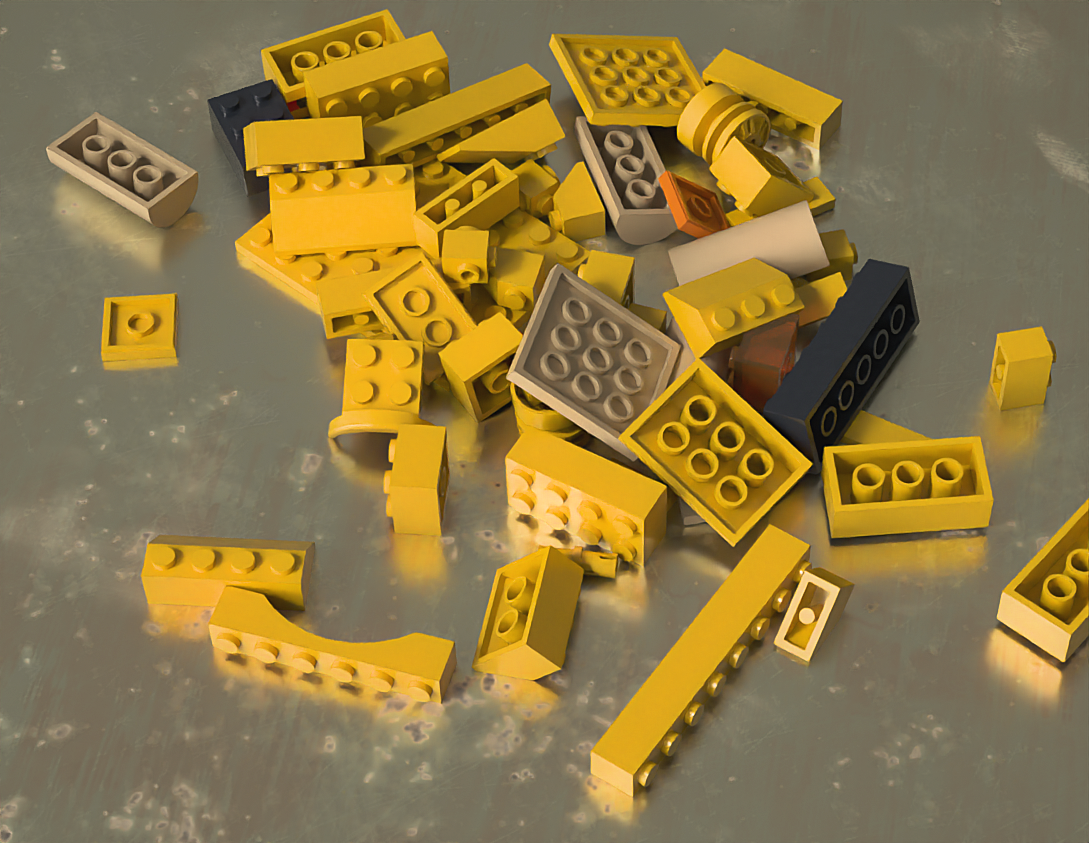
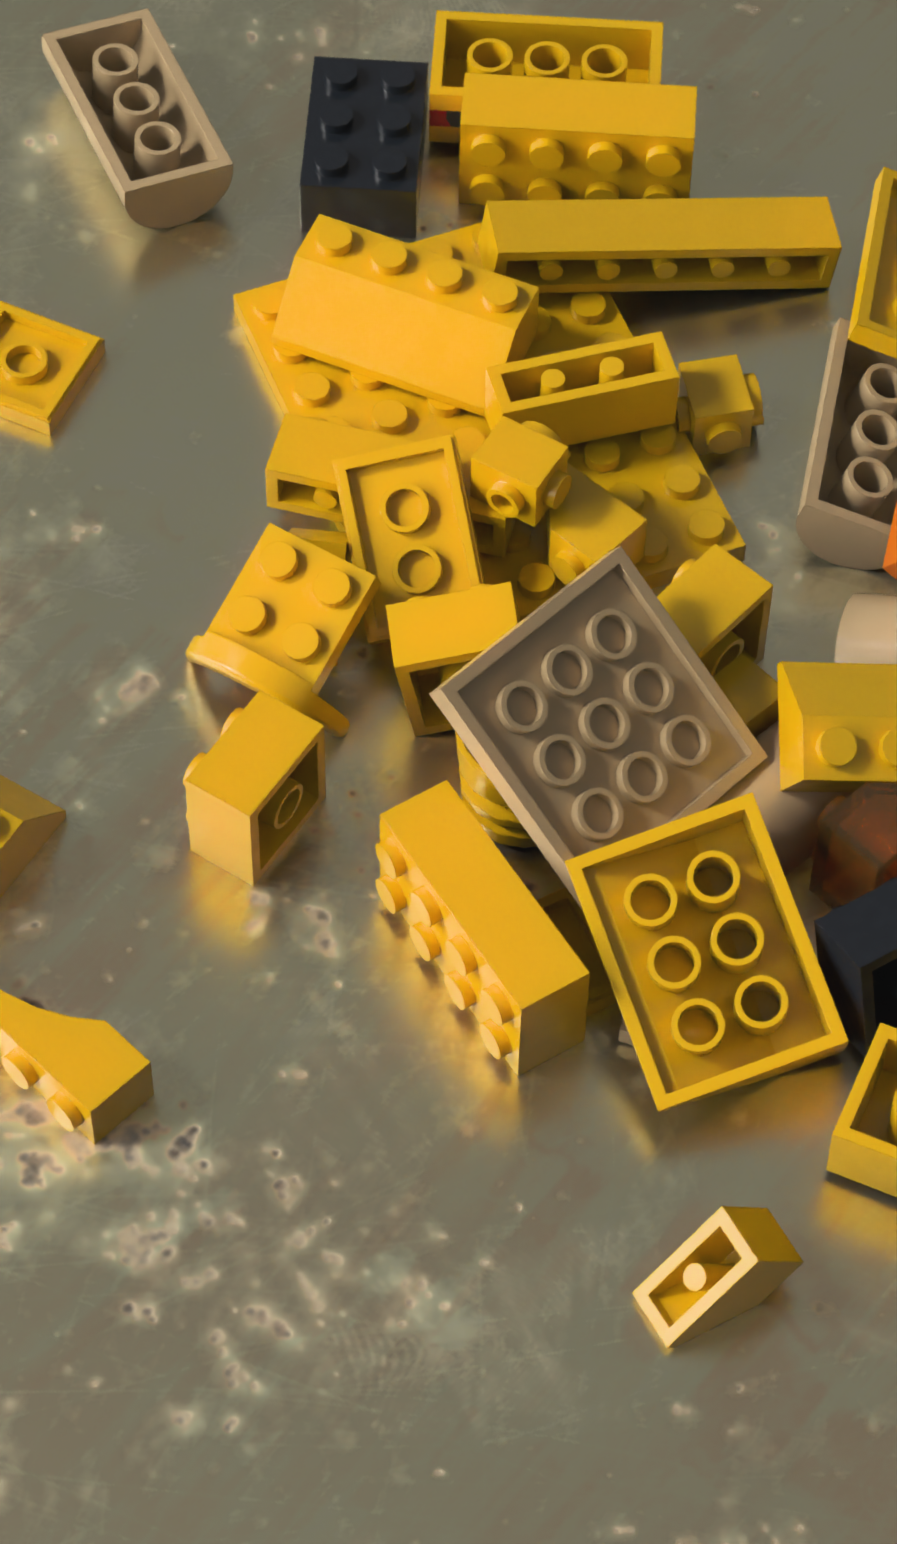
camera: 25 degrees right, 5 degrees up
yellow brick [243,116,365,177] -> none
yellow slope [436,98,566,163] -> none
yellow slope [471,545,584,680] -> none
yellow pin [538,545,618,579] -> none
yellow slope [549,161,605,242] -> none
yellow brick [591,524,812,797] -> none

